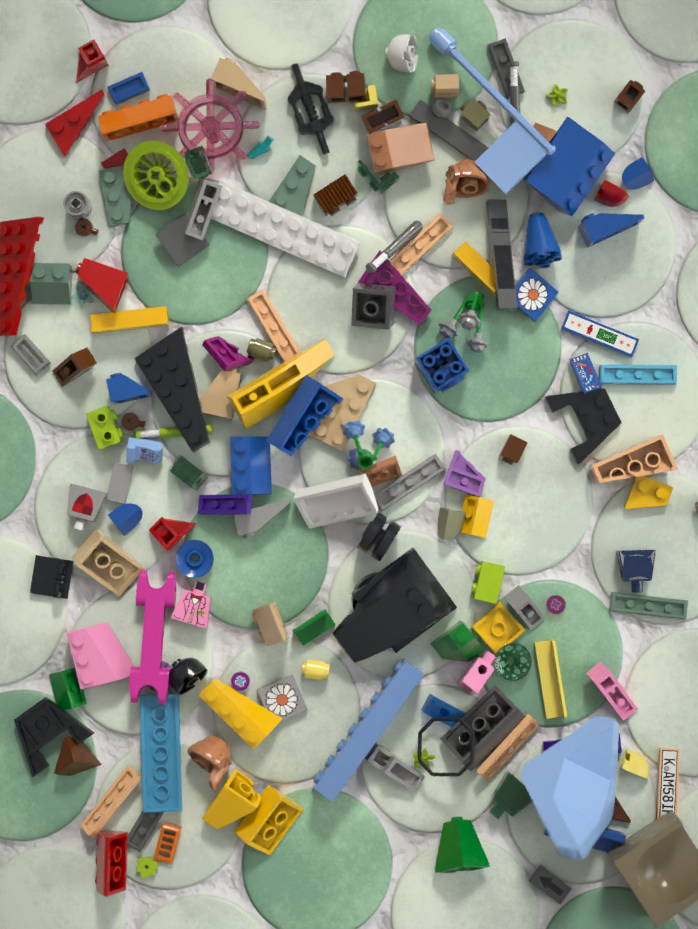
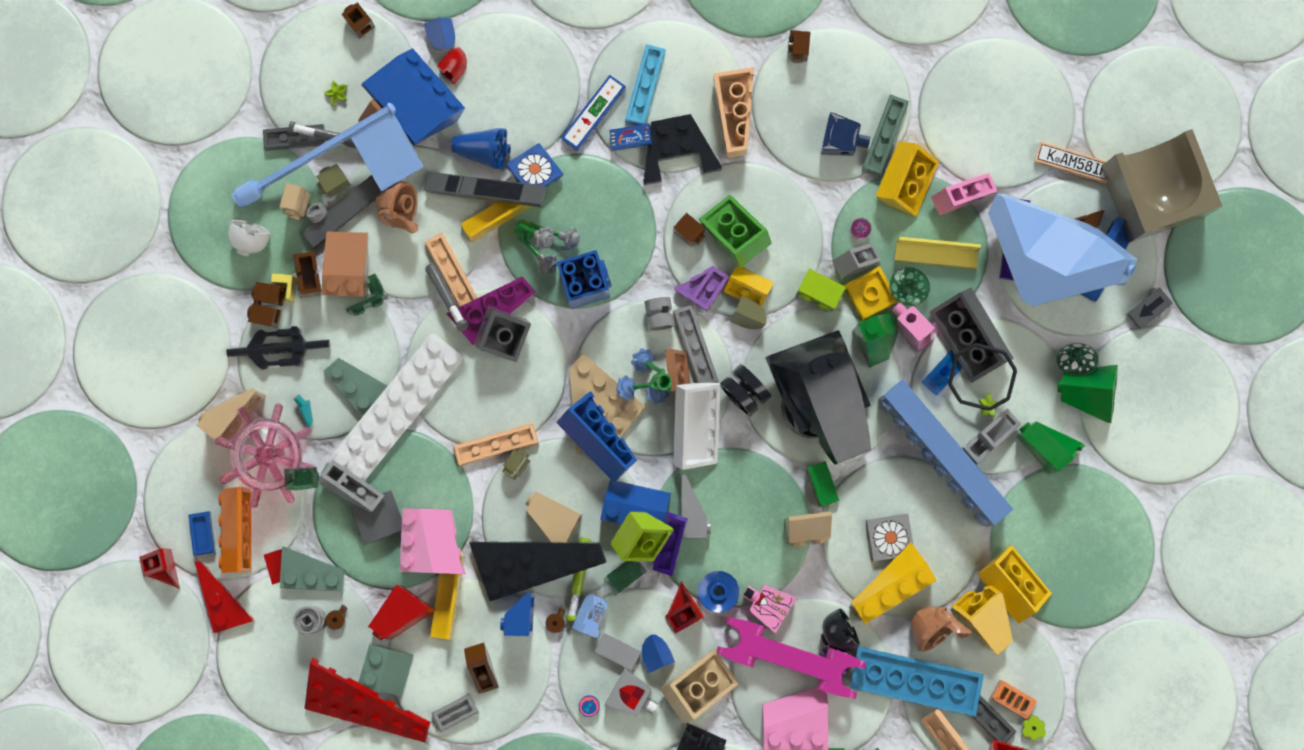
camera: 70 degrees left, 5 degrees down
clear light blue plant [71,285,94,307] -> none
lime brick [86,406,124,450] -> none
lime piece [123,141,189,210] -> none
magenta wing [202,336,254,371] -> none
yellow wedge [227,338,334,429] -> none
tile [231,671,250,691] -> none
light yellow brick [301,659,330,681] -> none
reddish brown brick [313,174,358,216] -> none
light nougat tile [476,714,540,781] -> none
clear green torso [490,771,532,819] -> none
blue slope [578,213,645,248] -> none
light yellow brick [620,749,650,779] -> none
yellow wing [624,476,674,509] -> none
none -> bright pink wedge [400,508,466,574]
none -> blue tile [579,695,600,717]
none -> lime slope [610,512,673,561]
none -> light grey wheel [644,297,675,331]
none -> bright green slope [699,195,772,268]
none -> yellow slope [875,141,939,217]
none -> green slope [1016,421,1085,474]
none -> clear green dish [1057,343,1099,376]

